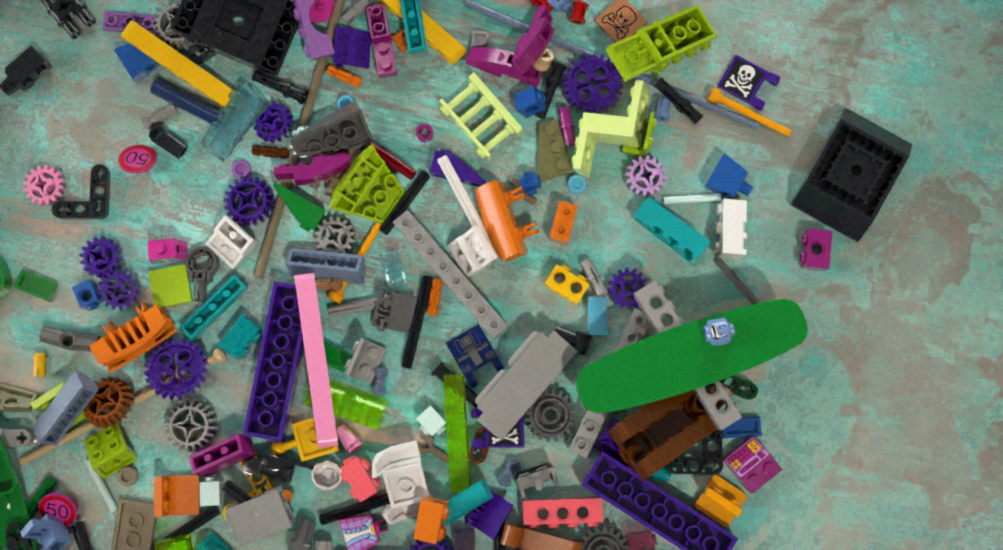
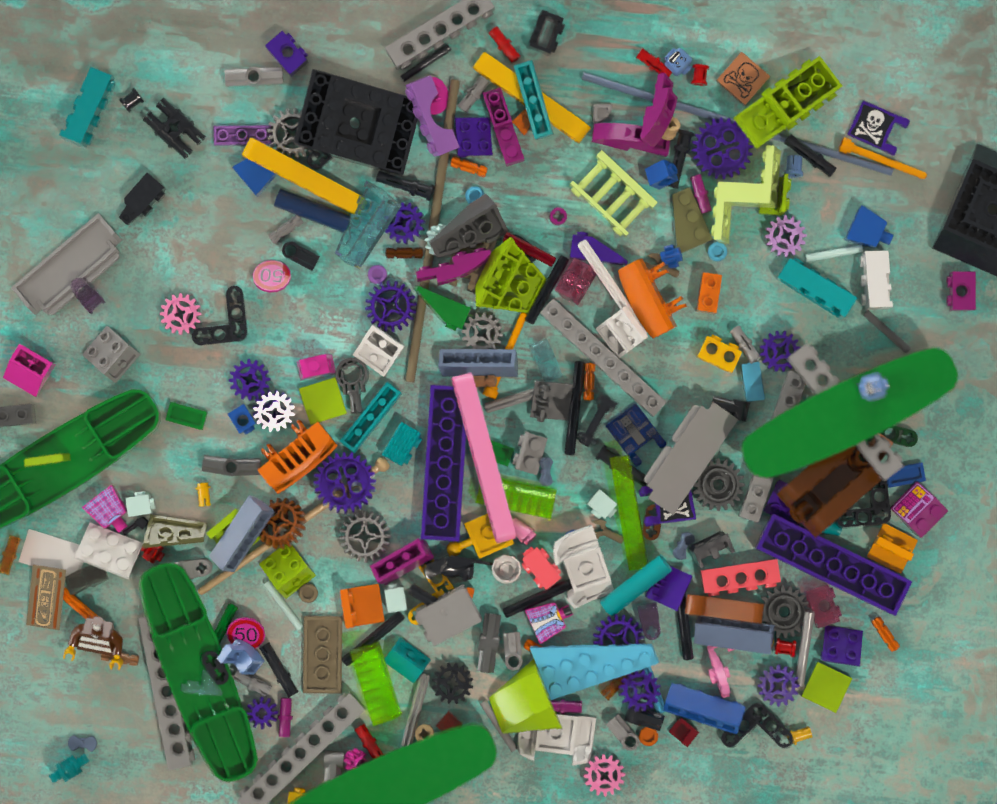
camera: 20 degrees left, 5 degrees up
orange brick [413,496,450,545] -> none
none -> clear pink brick [555,258,597,306]
none -> black fence [577,393,618,447]

